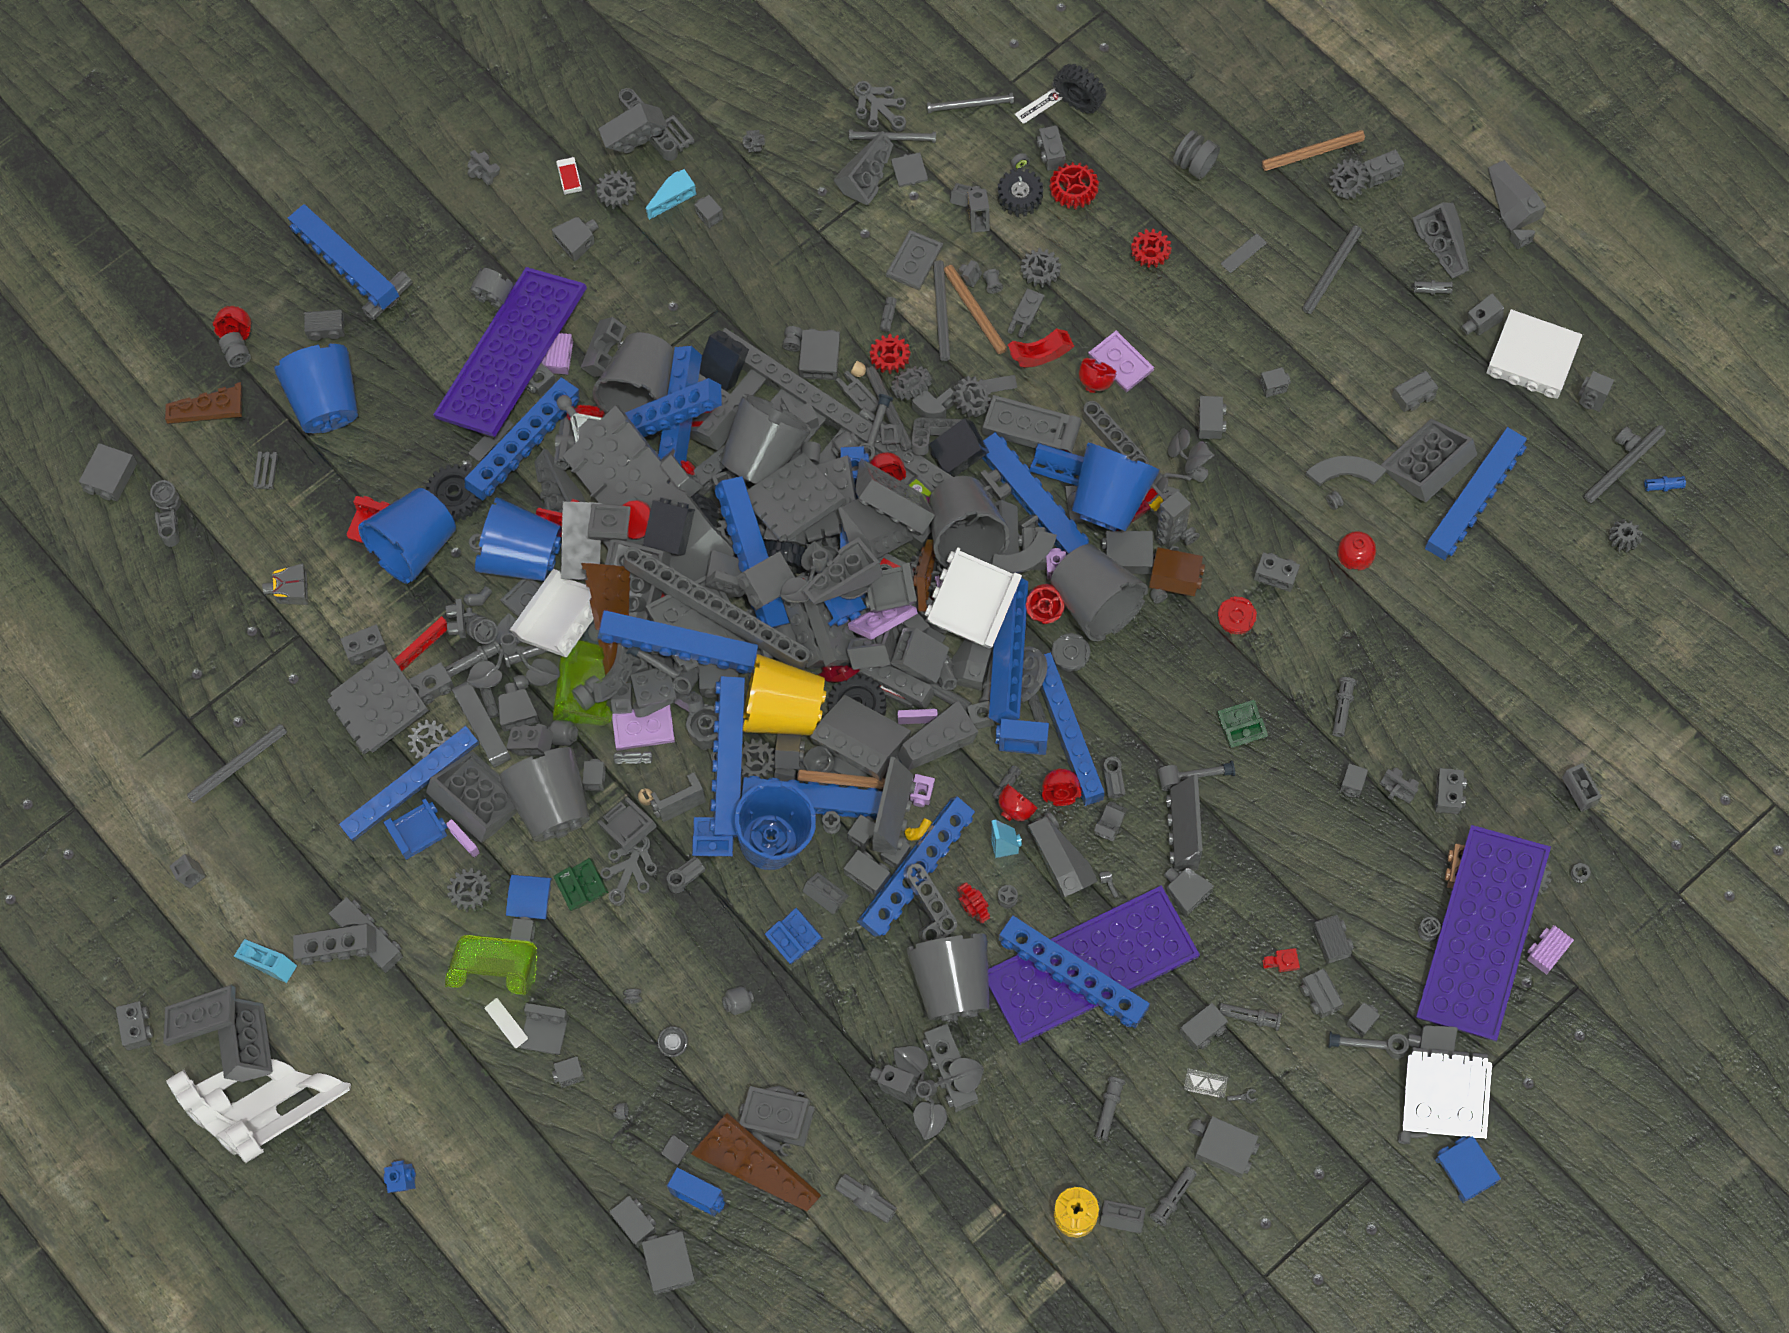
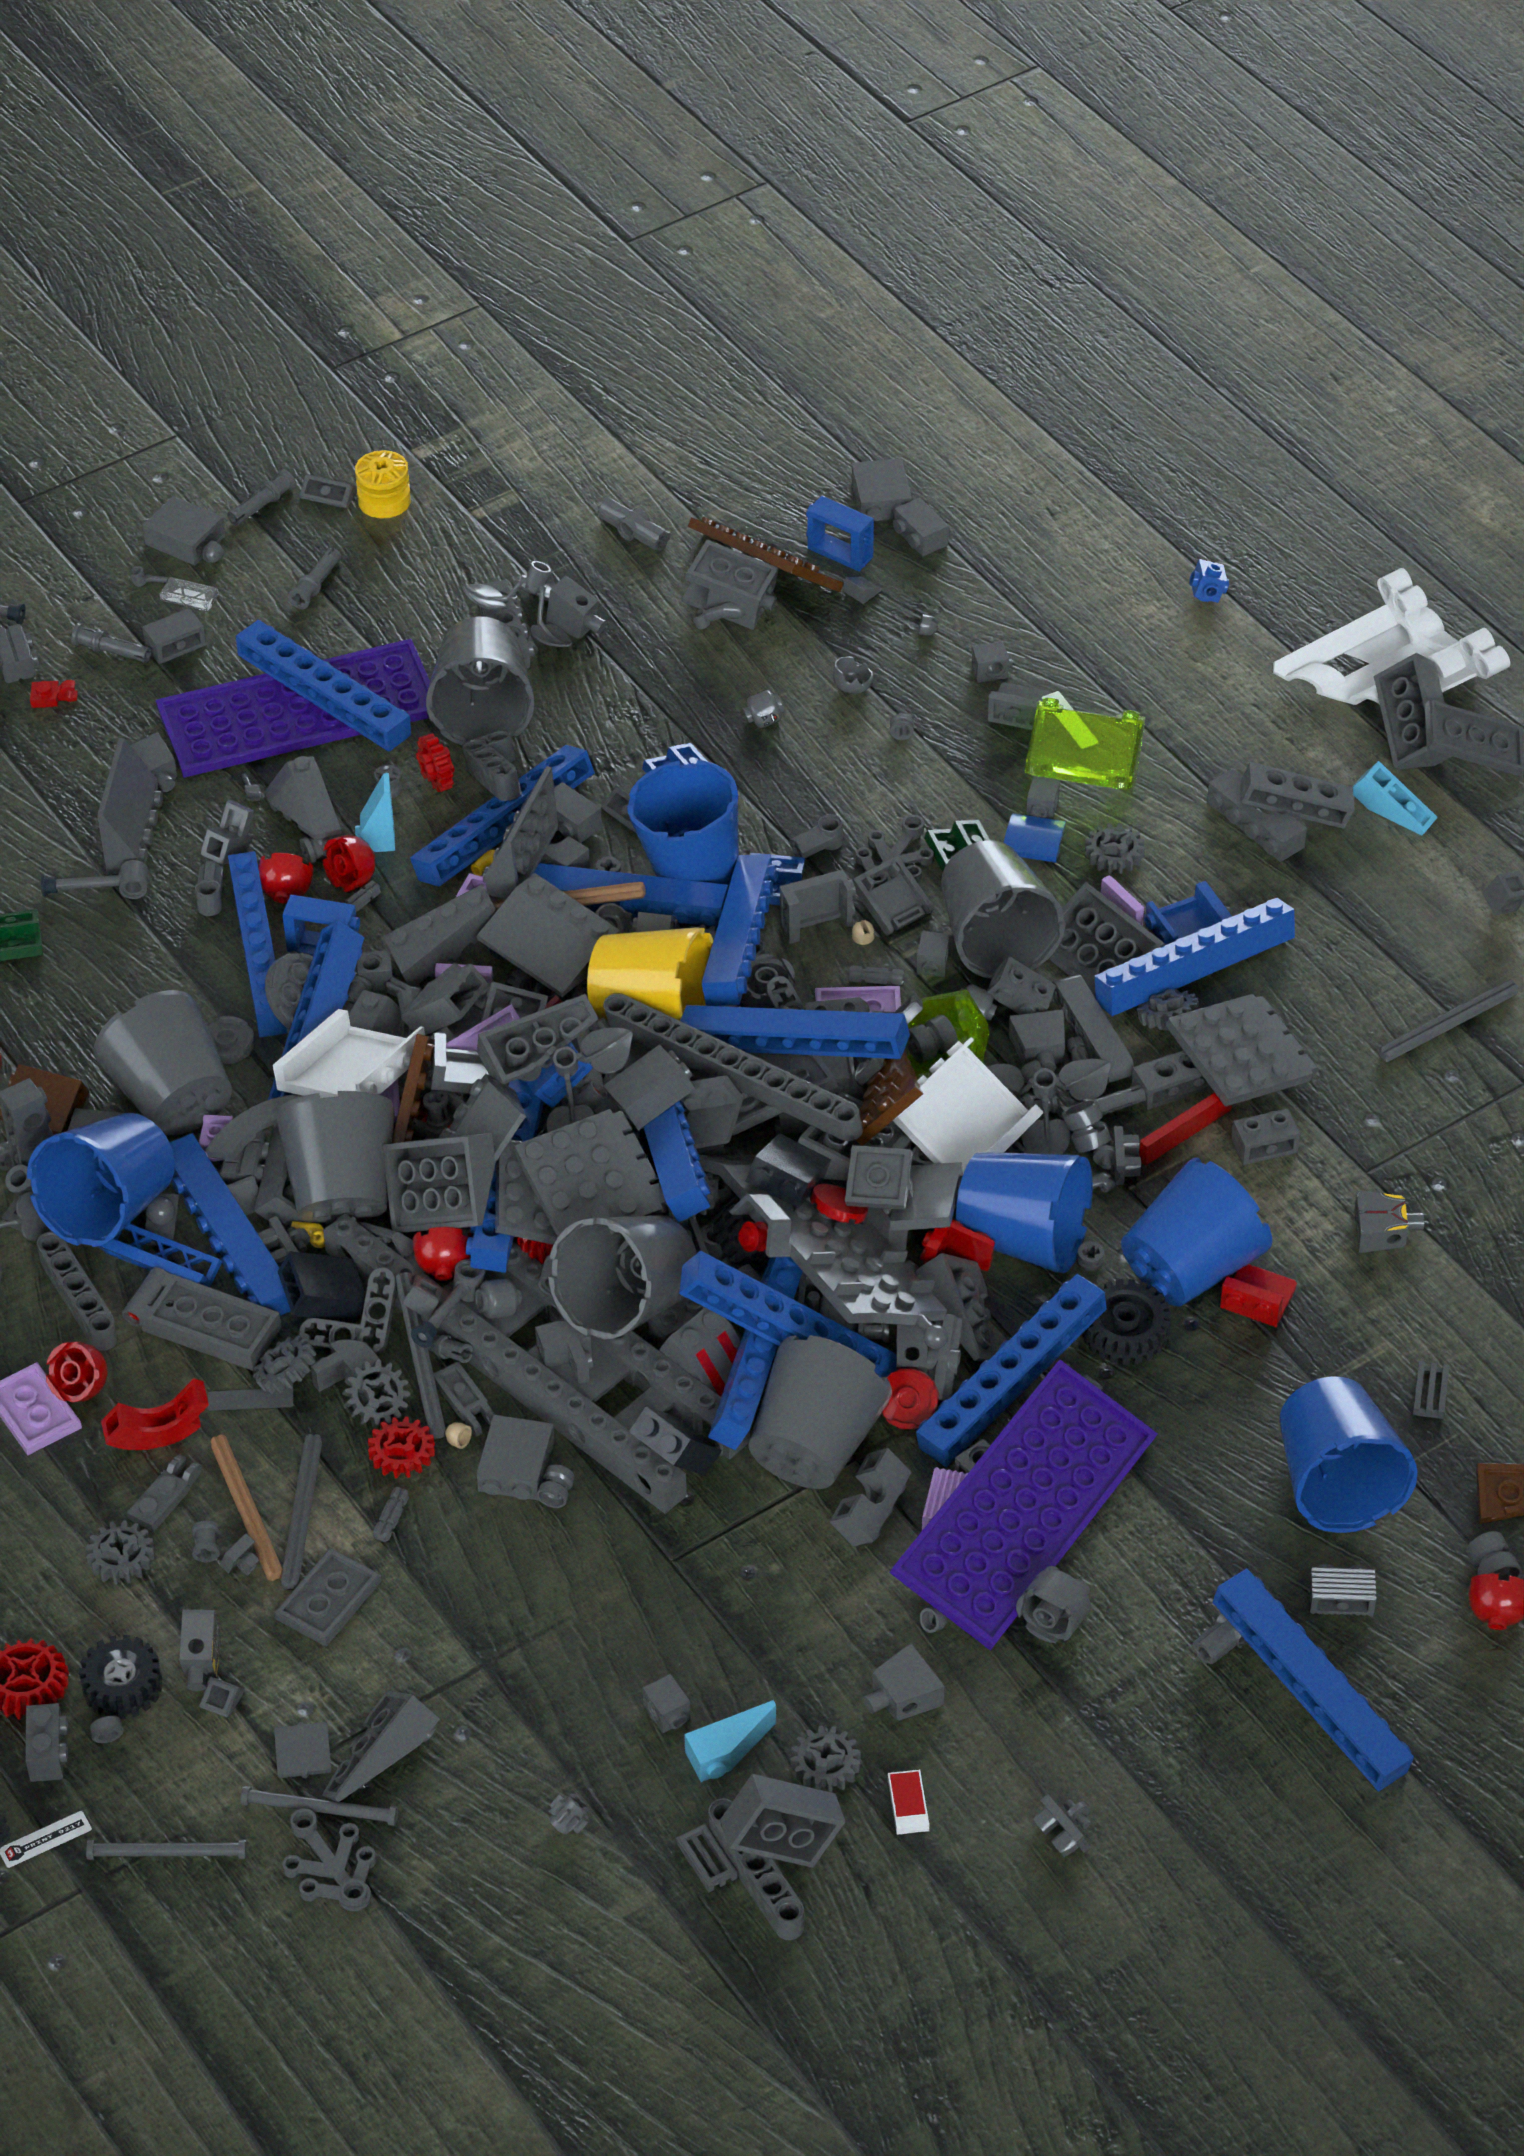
camera: 175 degrees left, 20 degrees down
red cylinder [1026,583,1065,624] -> none

